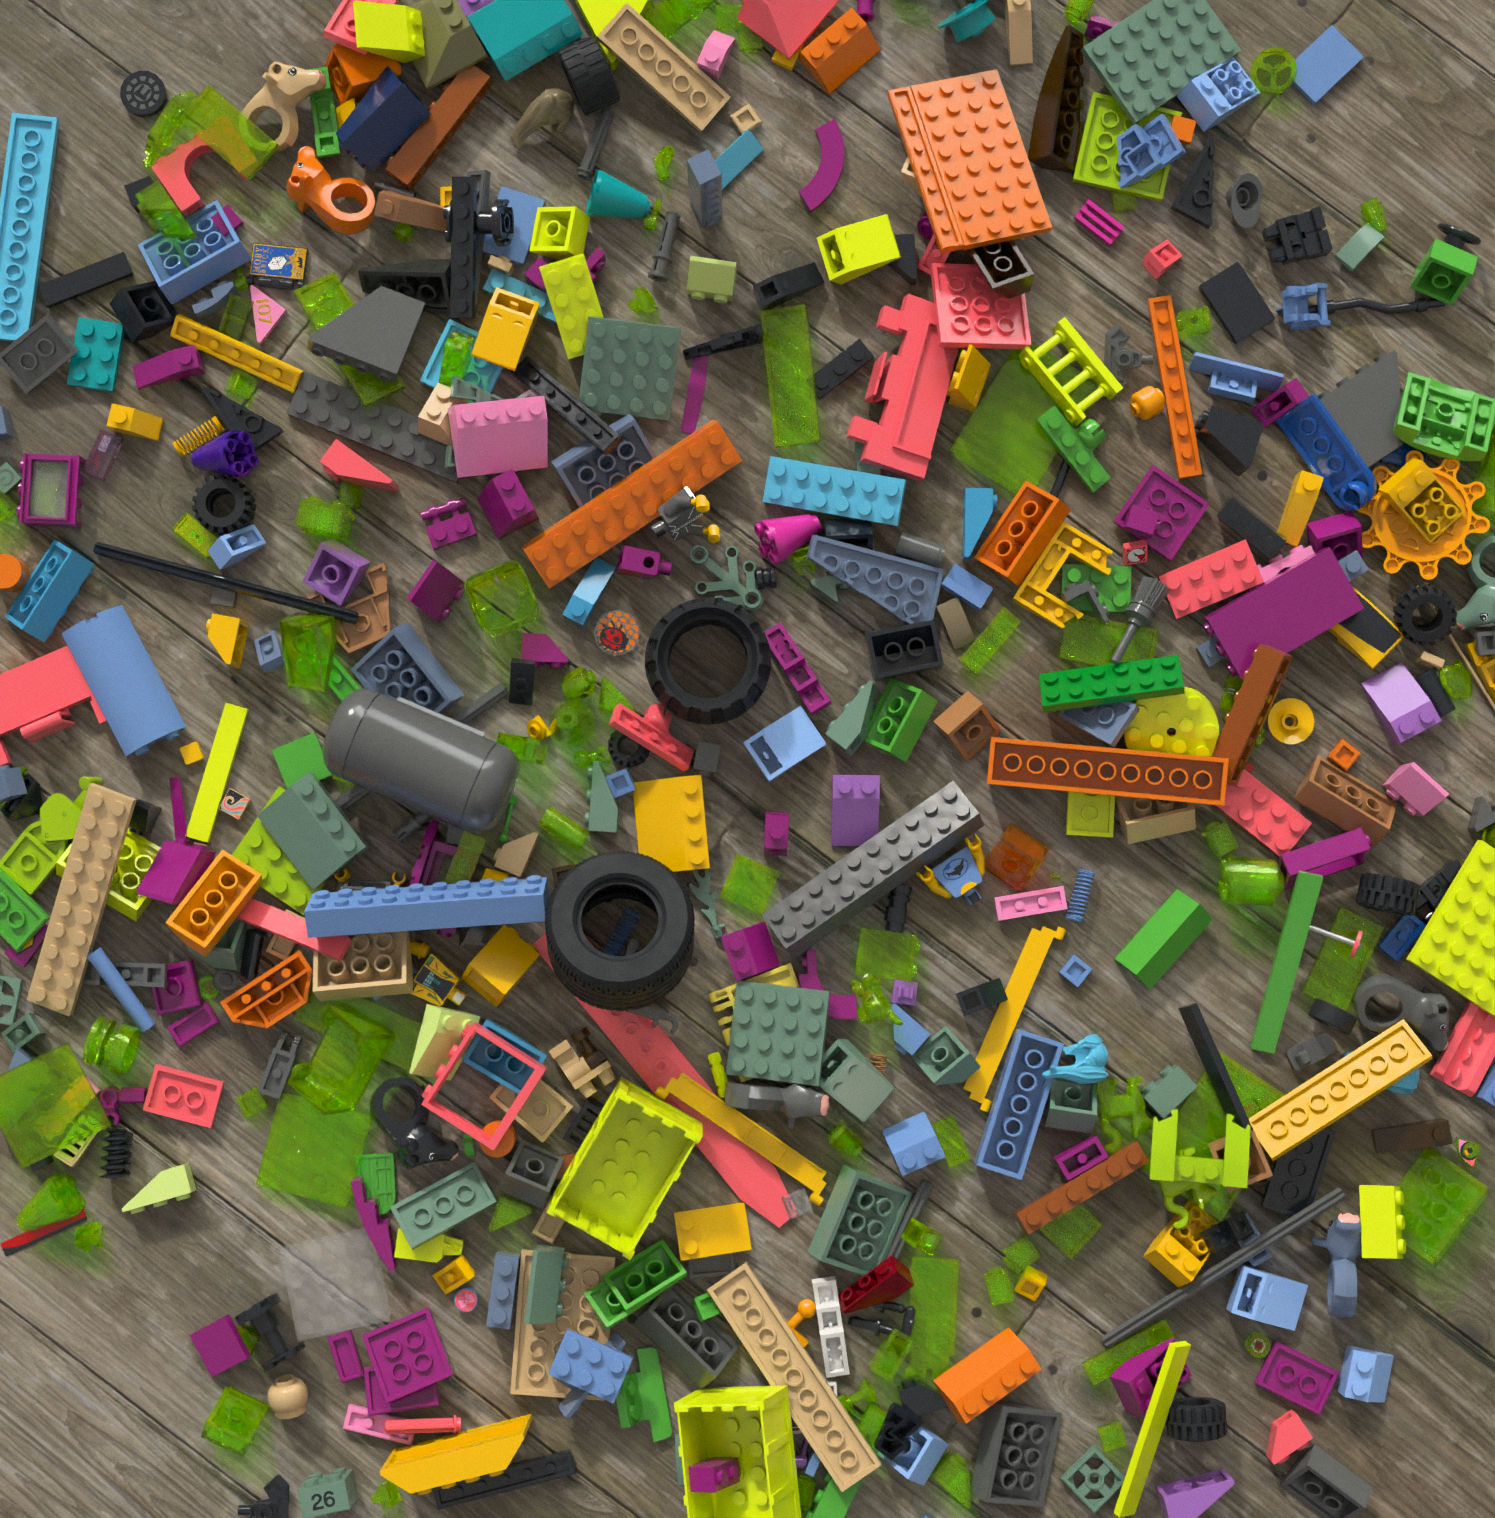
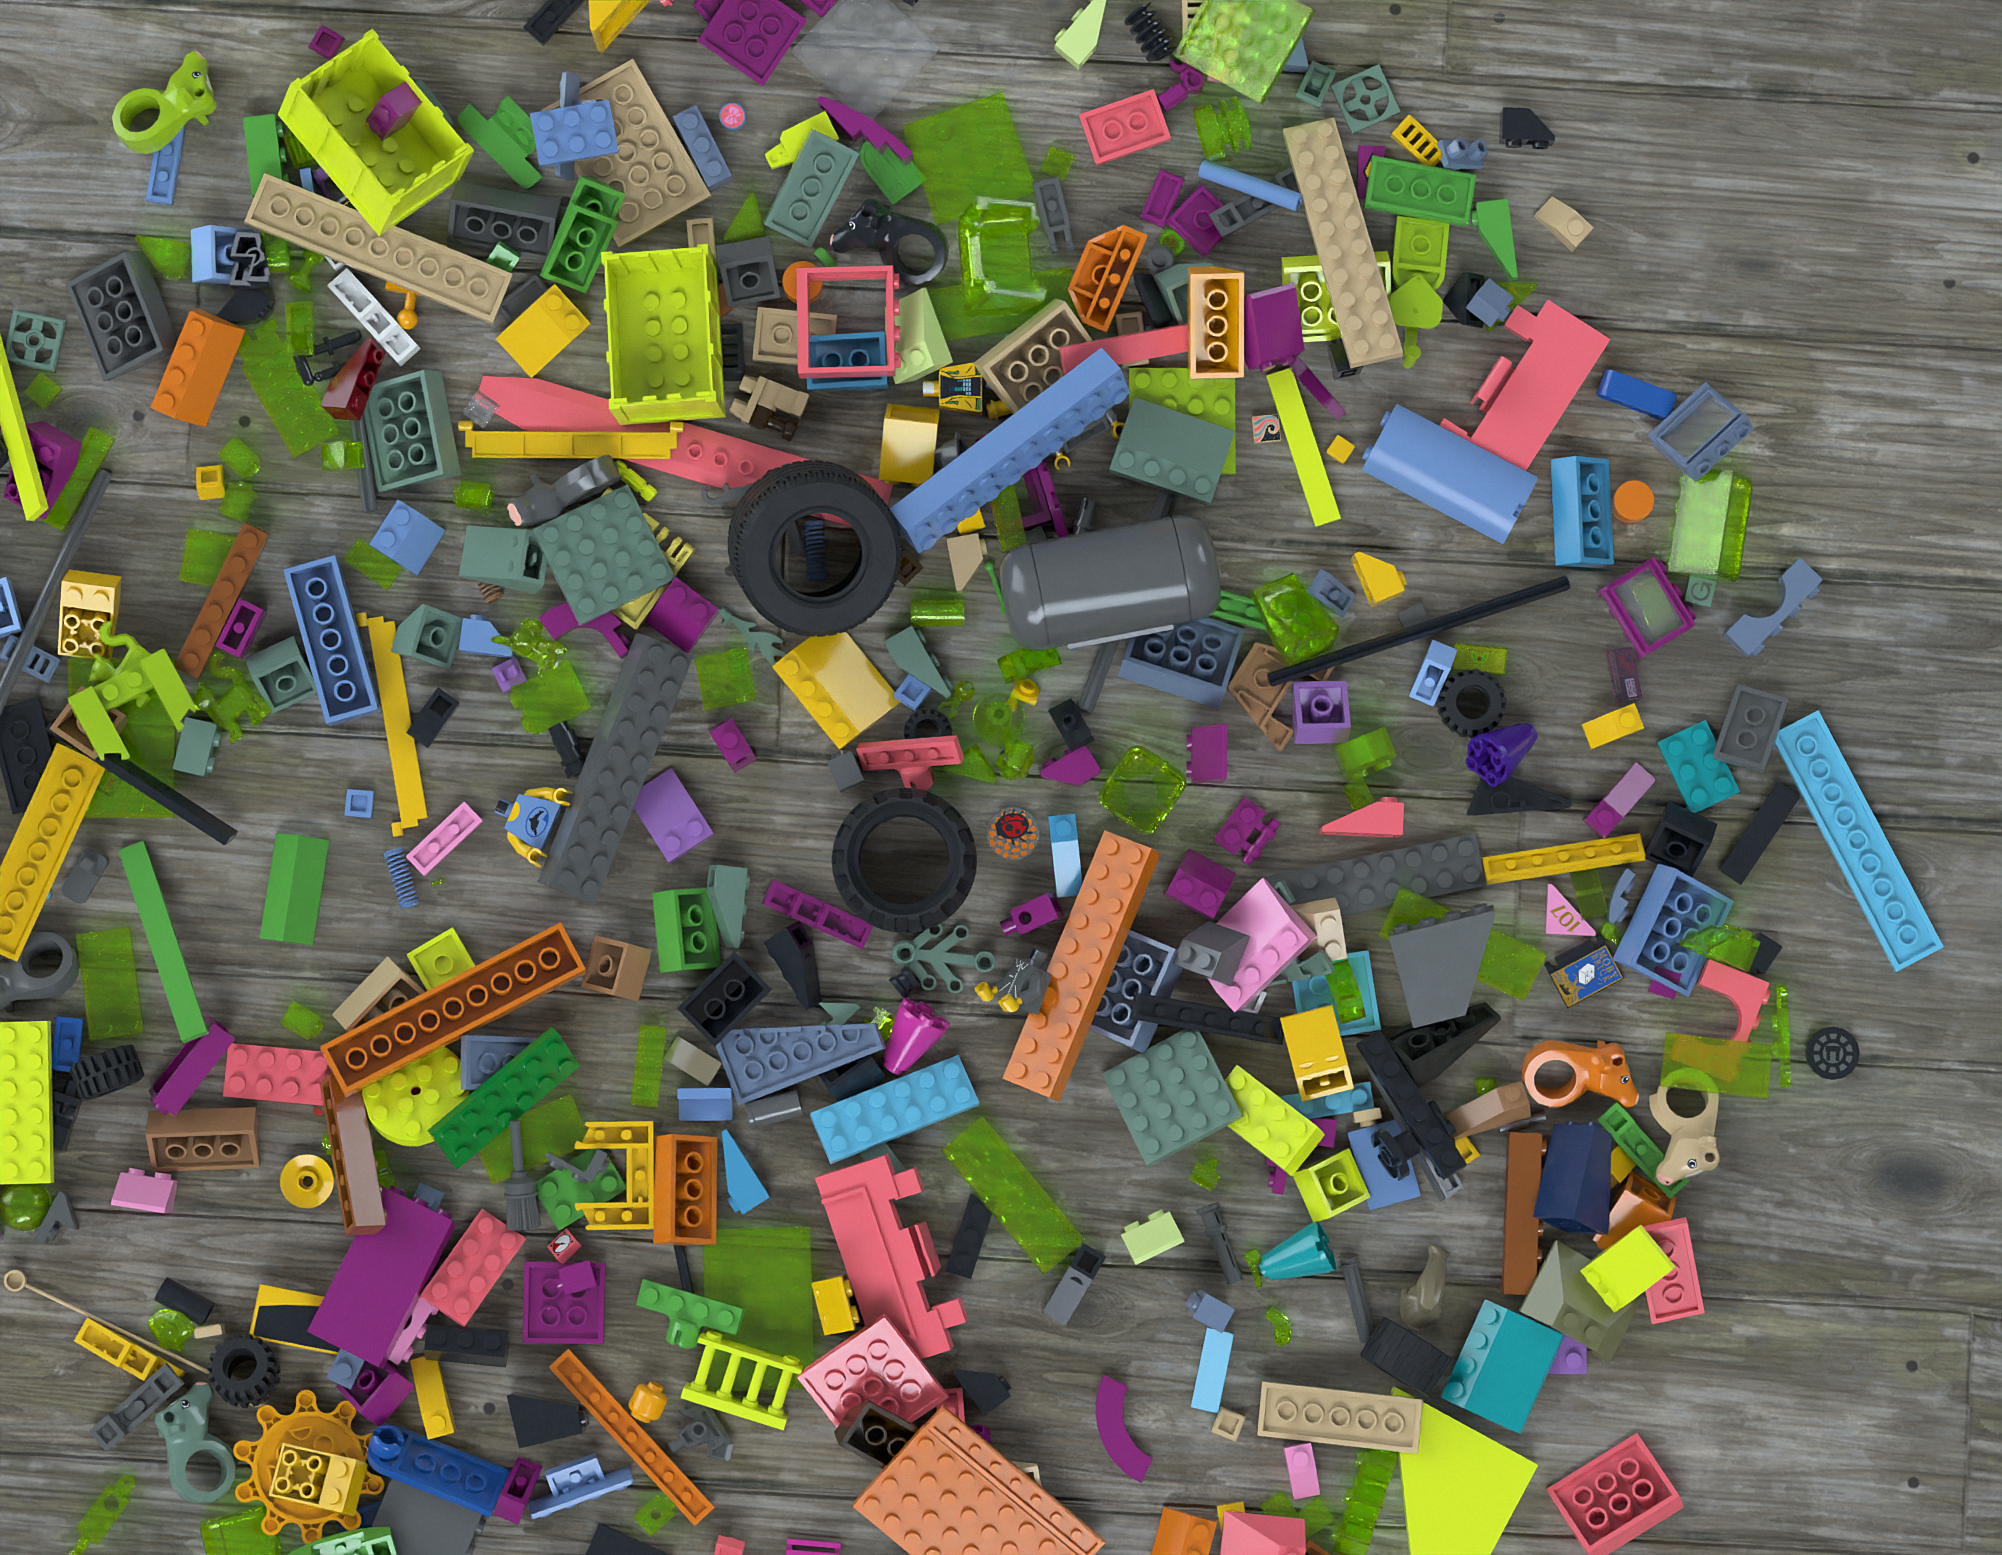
camera: 145 degrees right, 0 degrees up
yellow piece [172,416,225,457] -> none
clear neon green slope [225,369,258,400] -> none
bright green tile [272,732,333,789] -> none
yellow slope [432,1255,475,1295] -> none
sand green slope [524,1244,569,1324] -> none
magenta sticker [681,344,708,434] -> none
black wing [683,323,764,360] -> none
light blue slope [743,706,826,783] -> none
neon yellow slope [817,214,901,285] -> none
clear orange slope [984,822,1049,892] -> none
medium azure hair [1042,1034,1108,1084] -> none
black slope [1200,1211,1254,1254] -> none
clear neon green cylinder [1217,856,1284,906] -> none
black tyre [1308,998,1357,1035] -> none
flat silver axle [1309,925,1363,958] -> none
orange tile [1327,739,1361,772] -> none
slope [1360,662,1442,745] -> none
none -> black slope [763,921,822,1010]
none -> dark grey slope [1173,921,1250,986]

